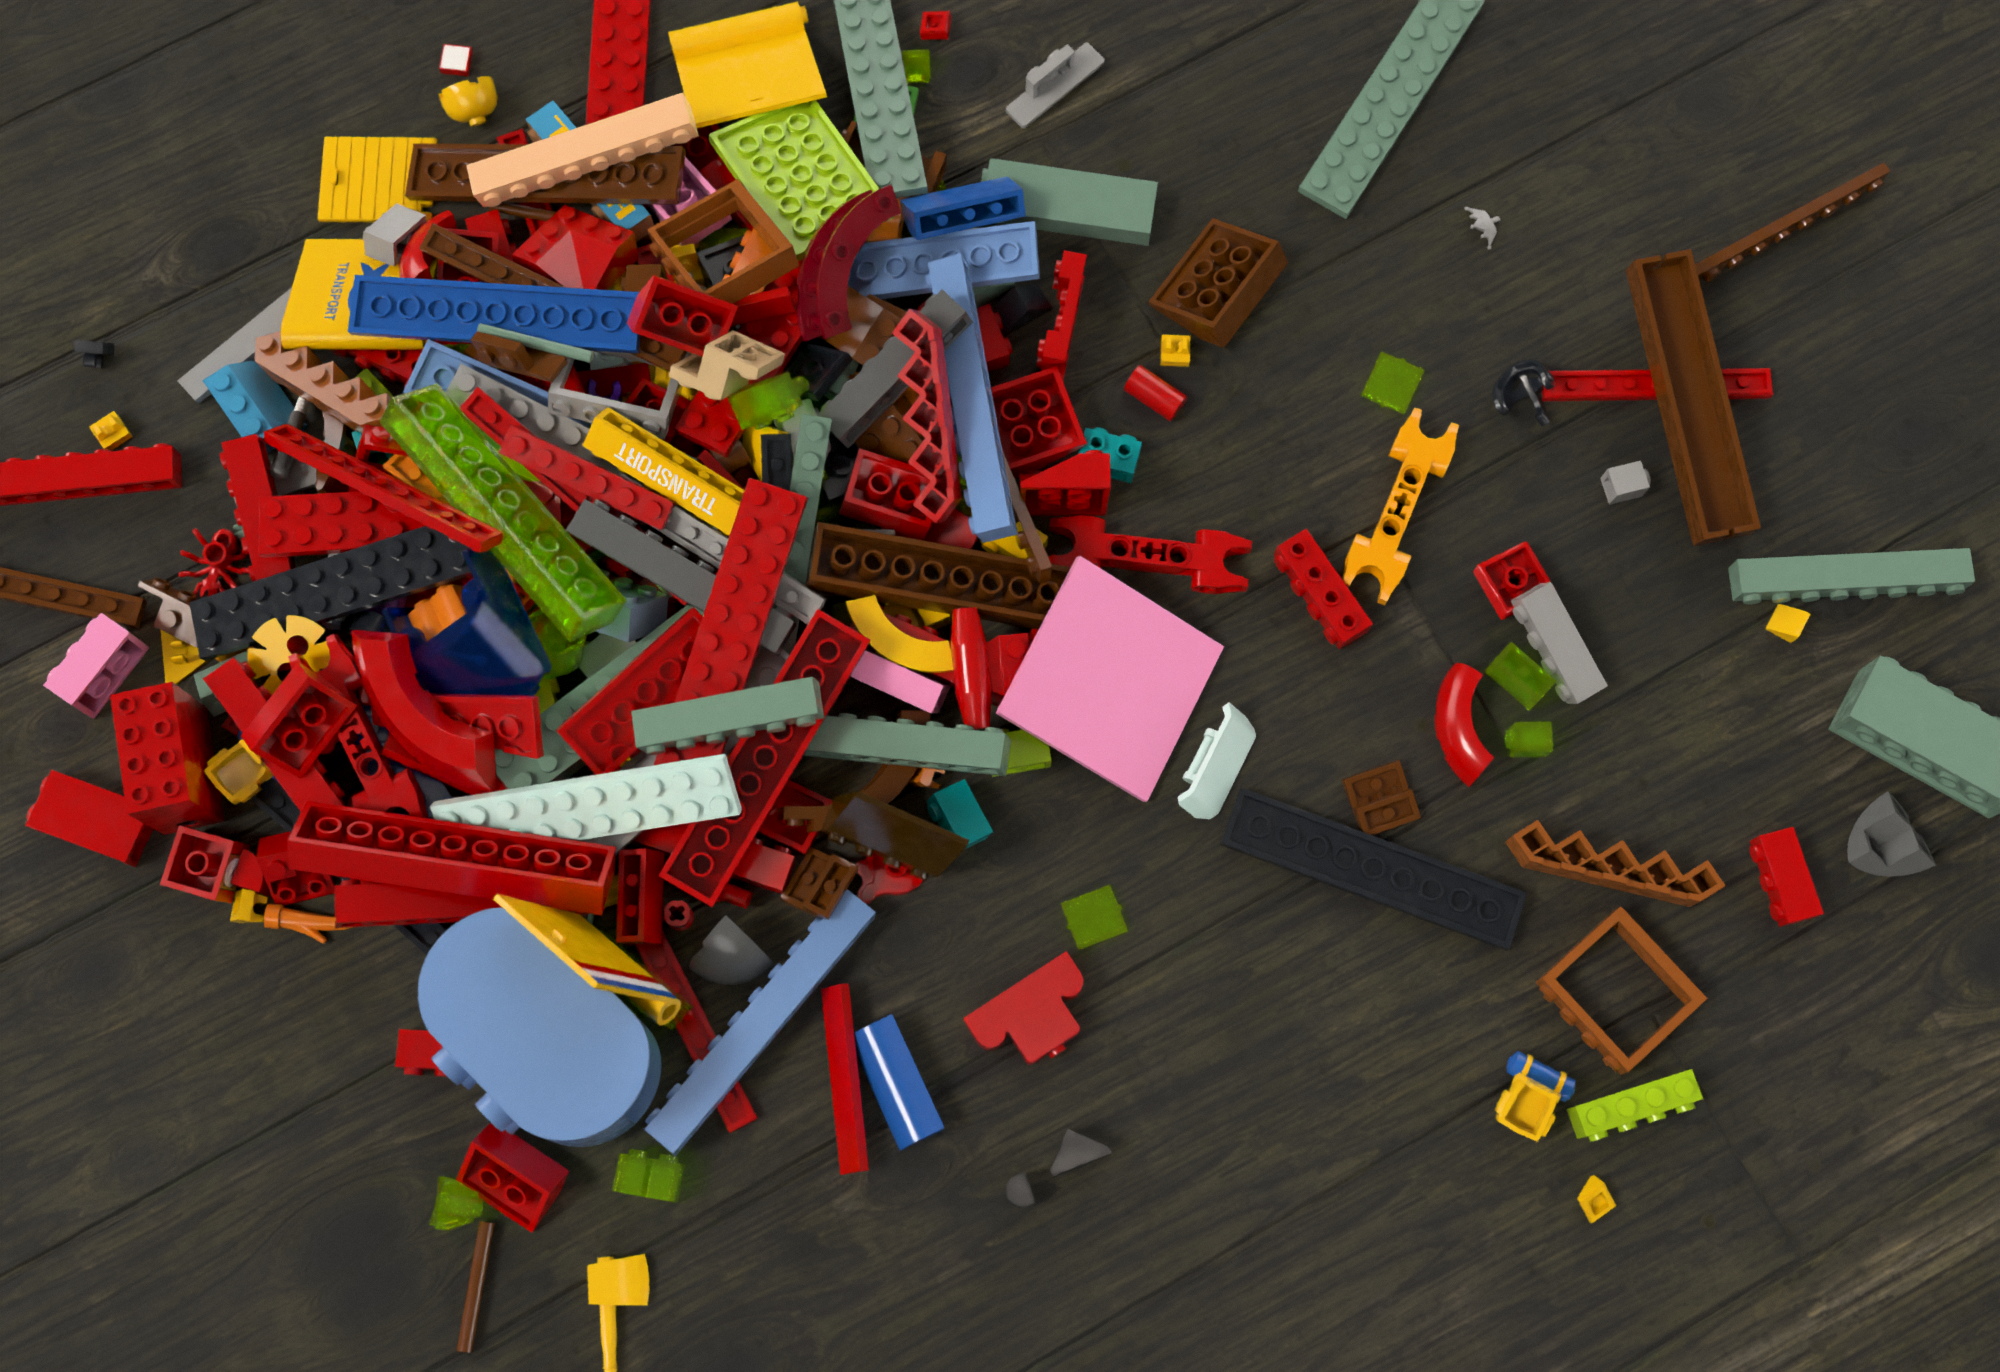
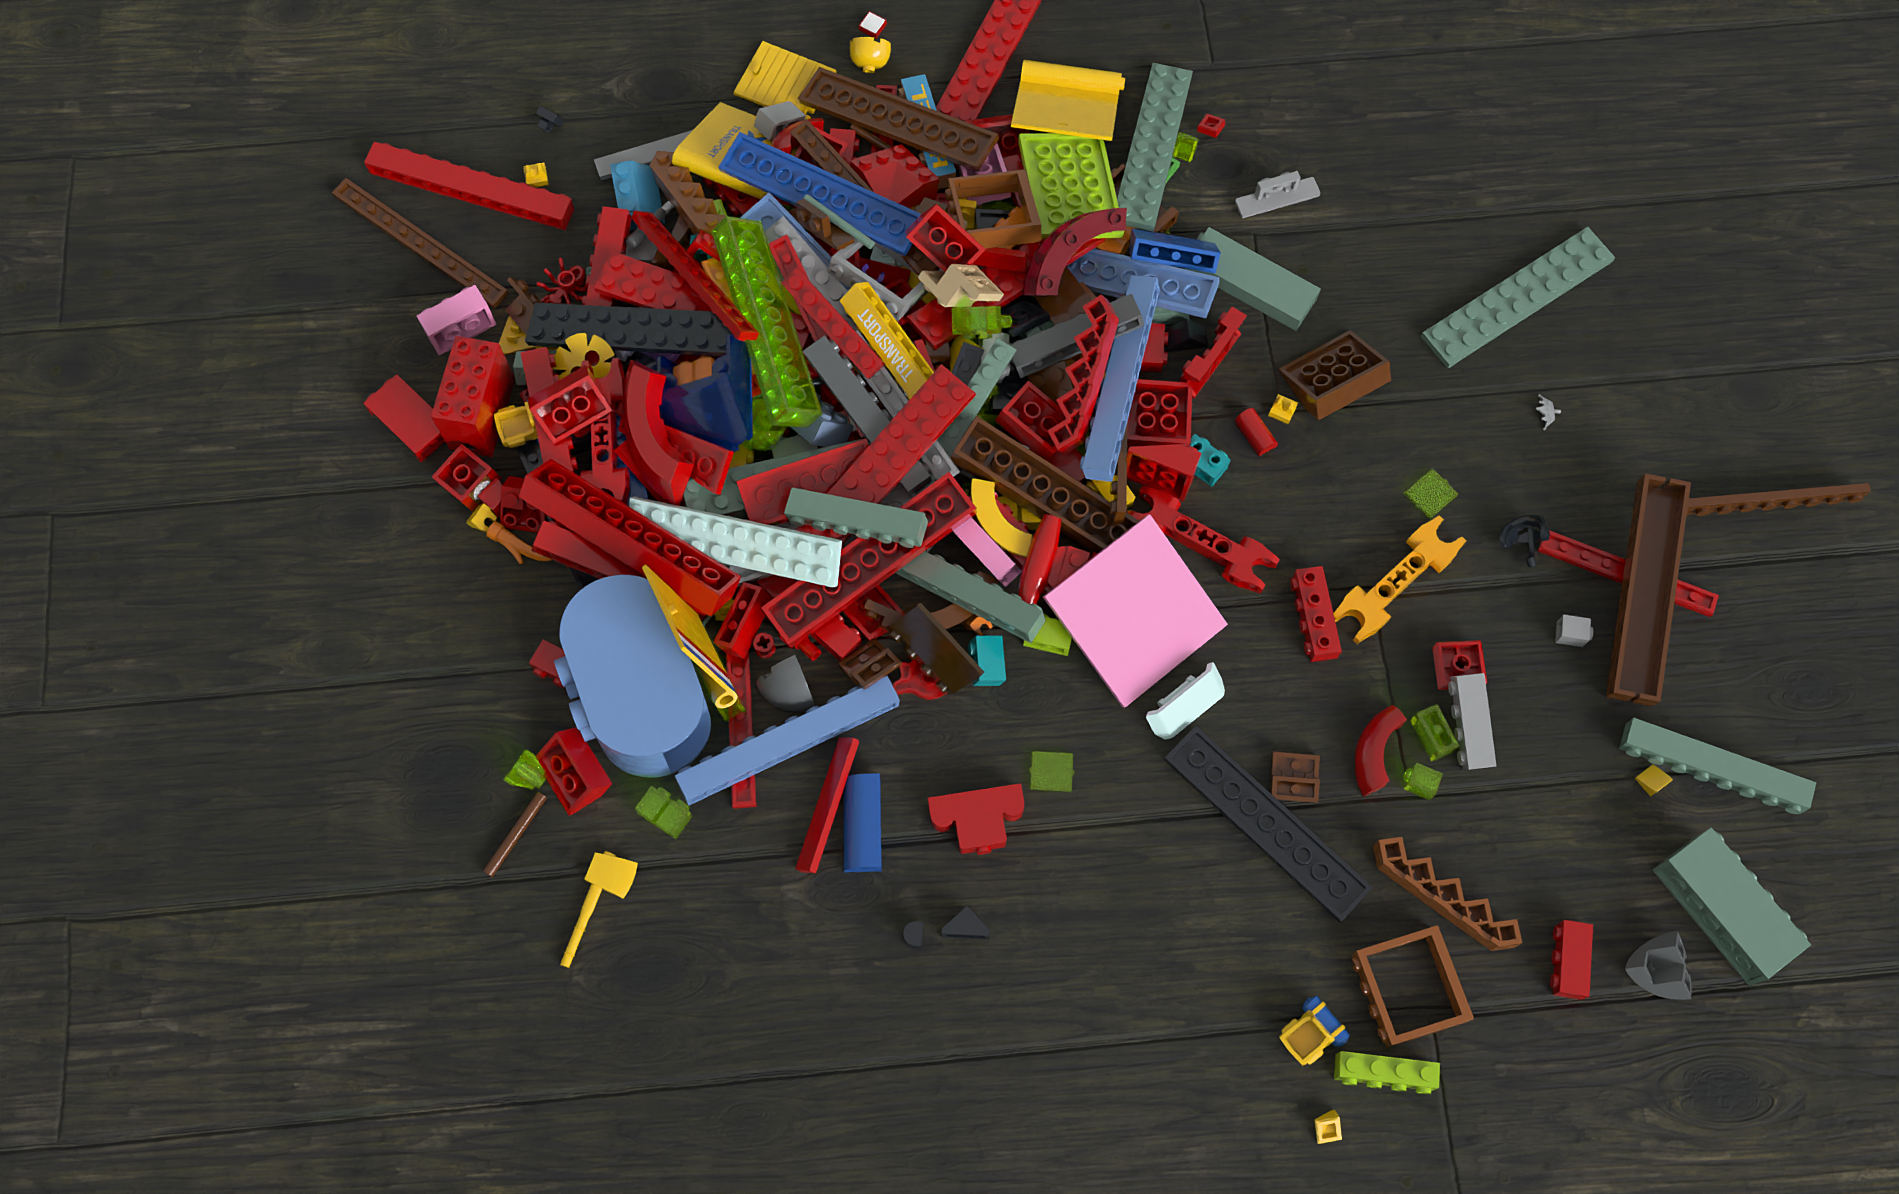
camera: 25 degrees right, 5 degrees down
light nougat brick [466,93,699,208] -> none

